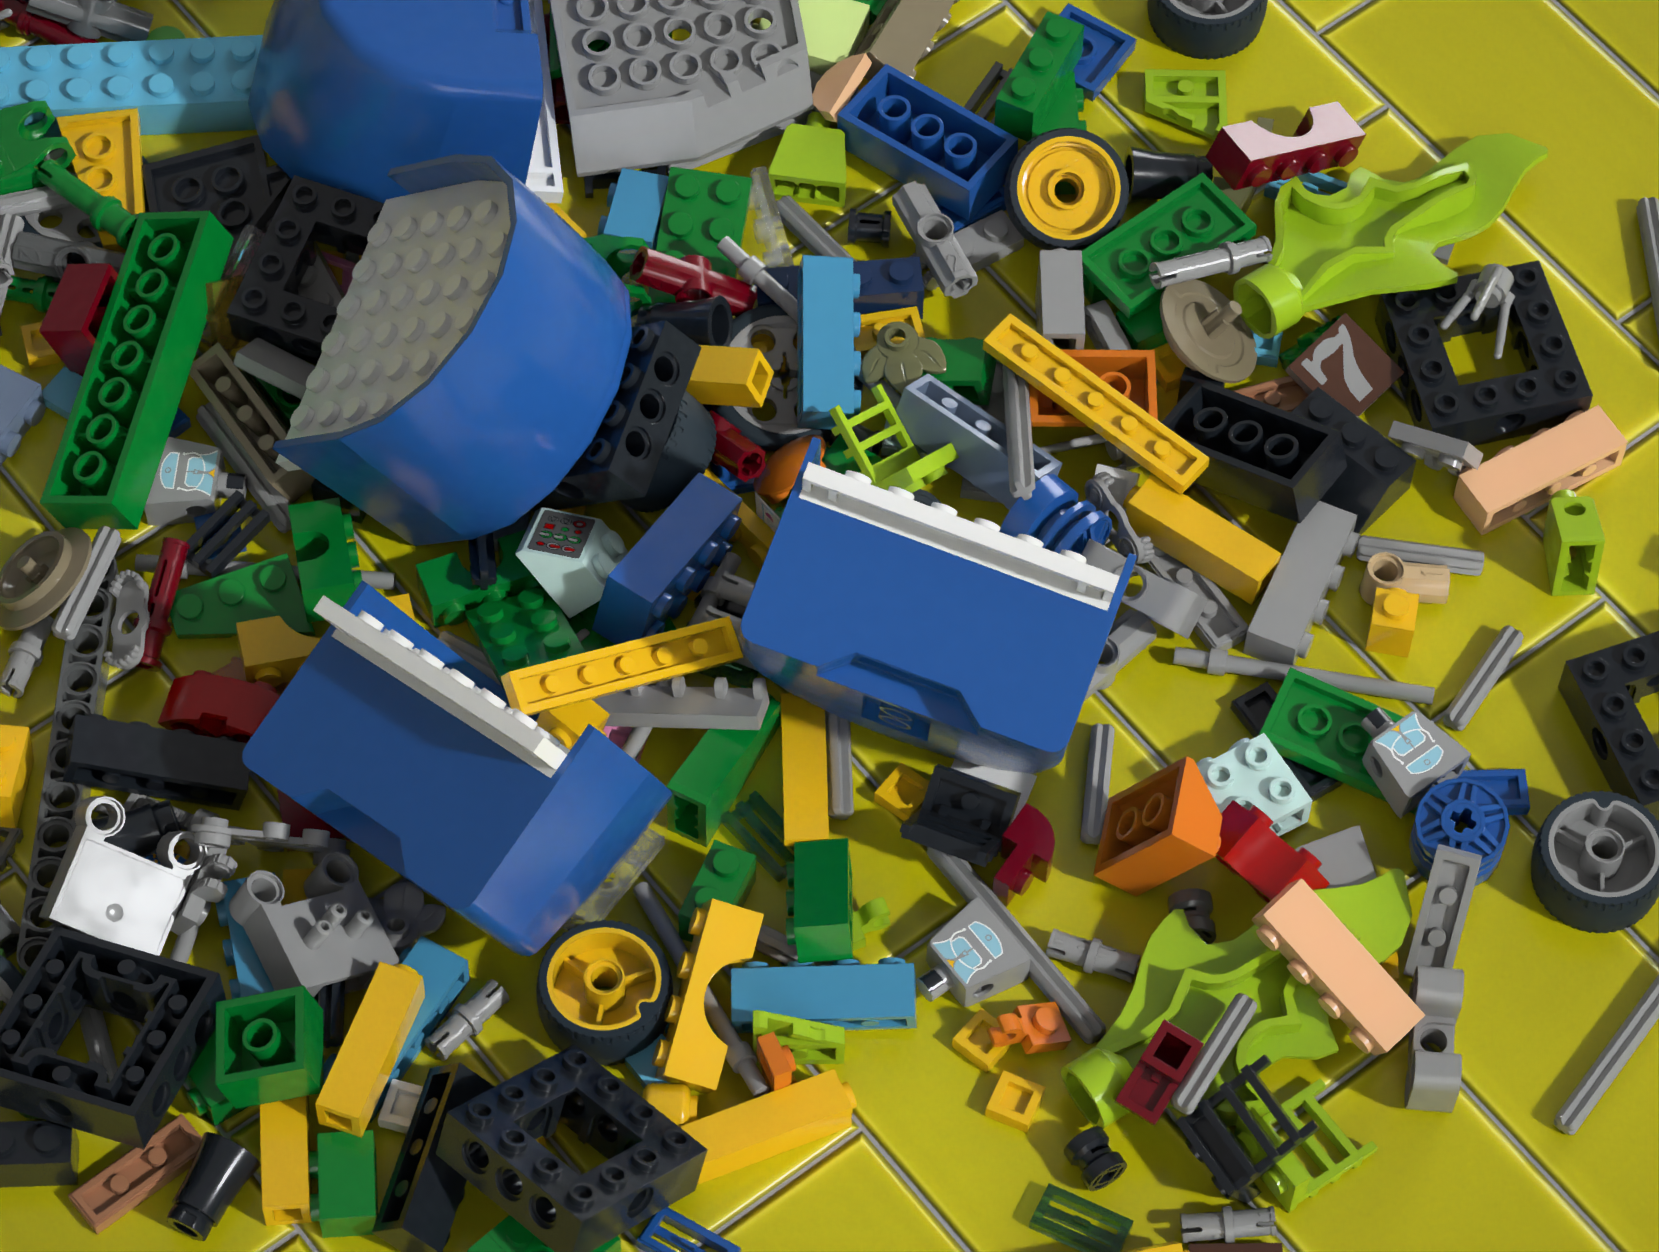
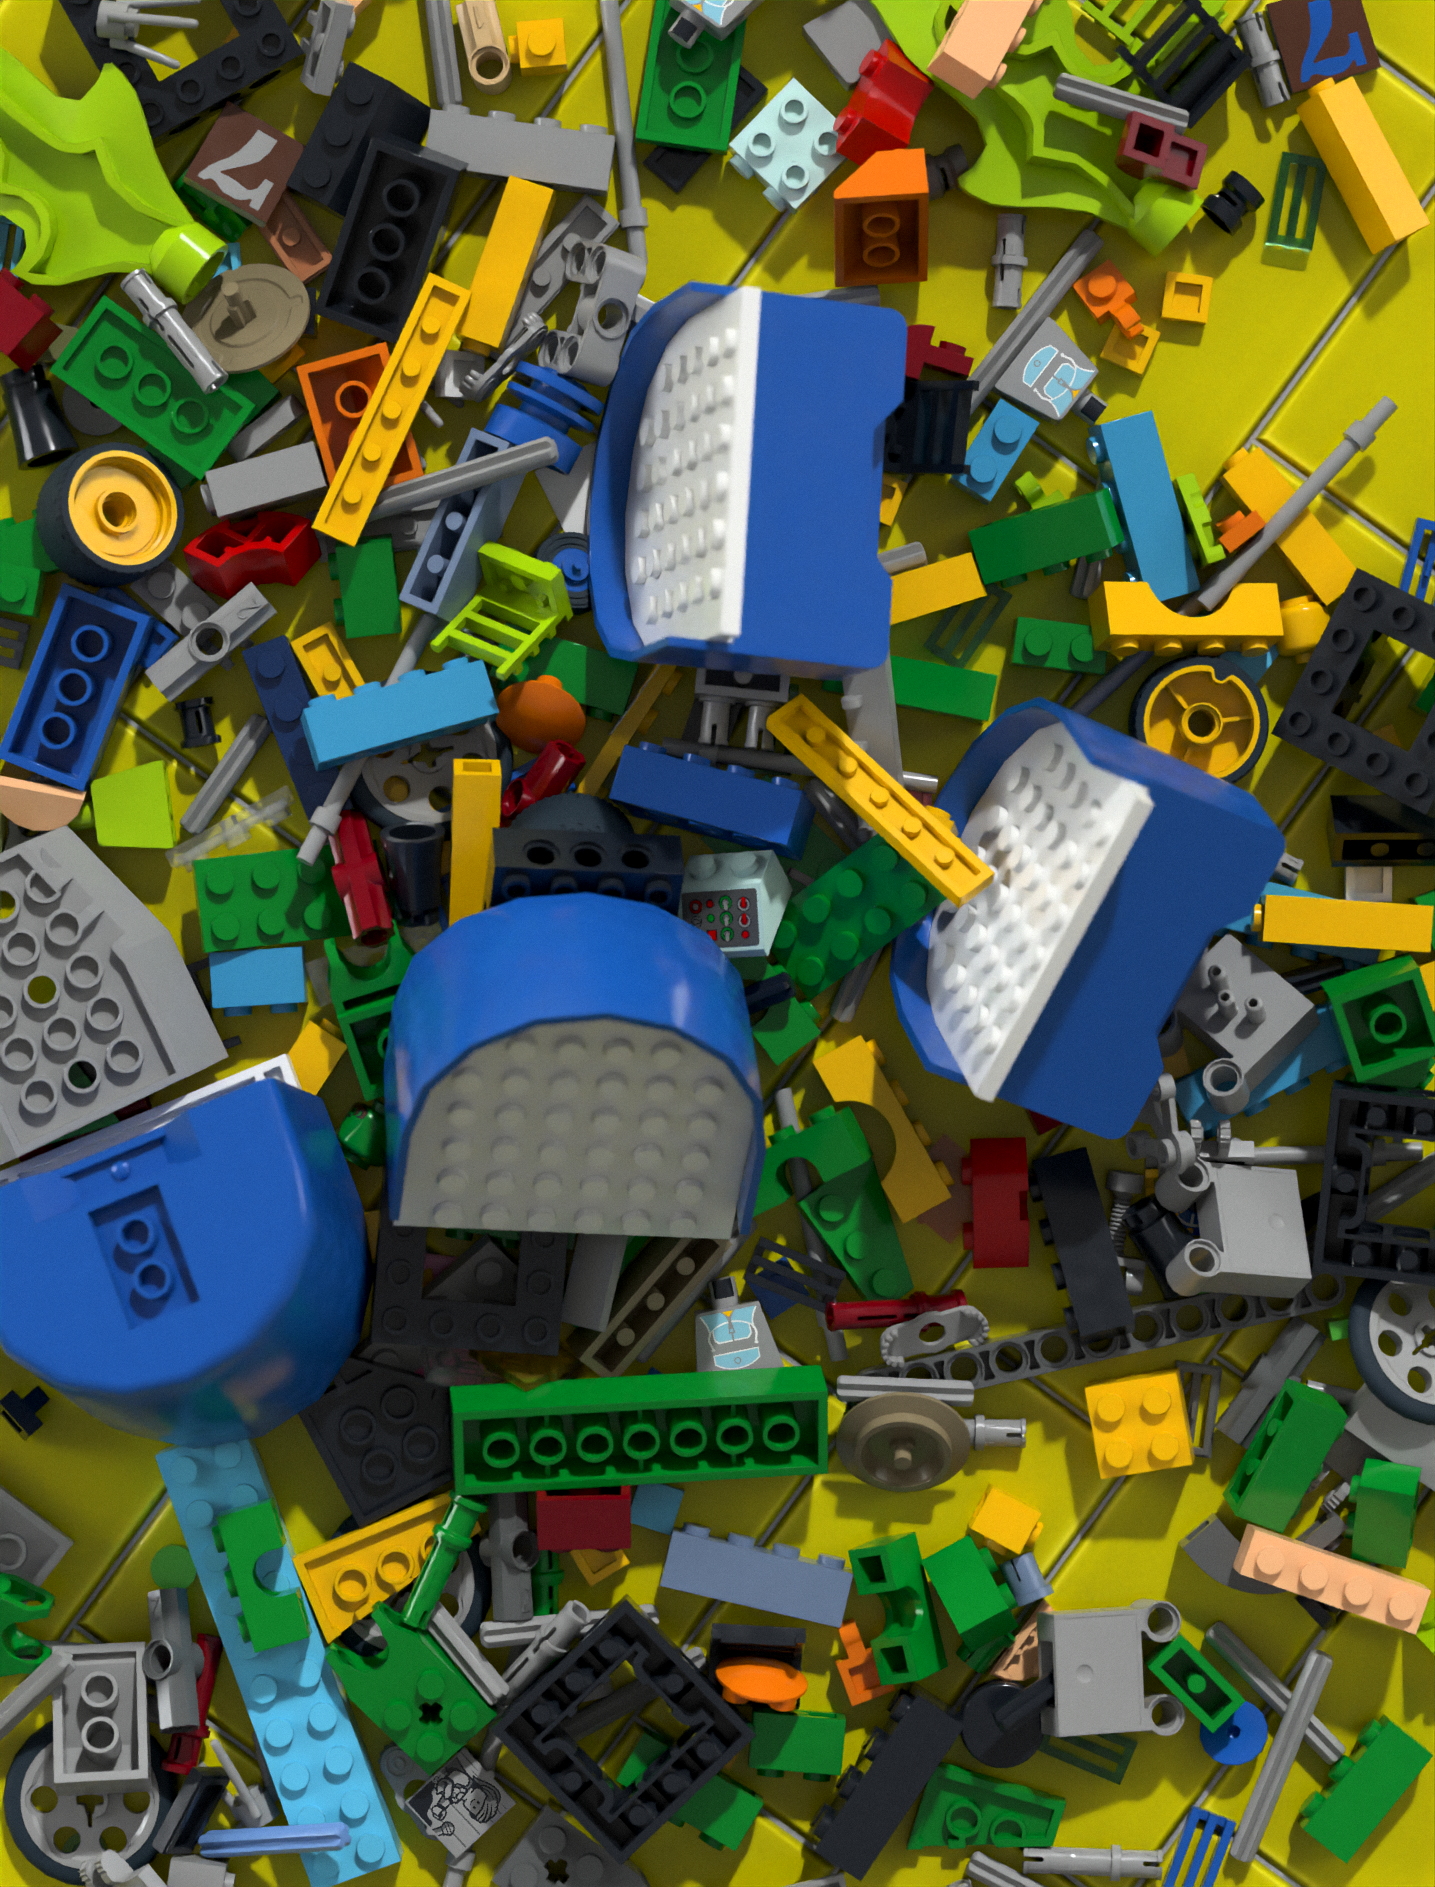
camera: 100 degrees left, 30 degrees up
olive plate [861,321,947,395] -> none
none -> red brick [182,511,322,601]
none -> green arch [211,1497,312,1653]
none -> dark azure brick [948,398,1040,506]
none -> light grey bar [1196,396,1398,612]

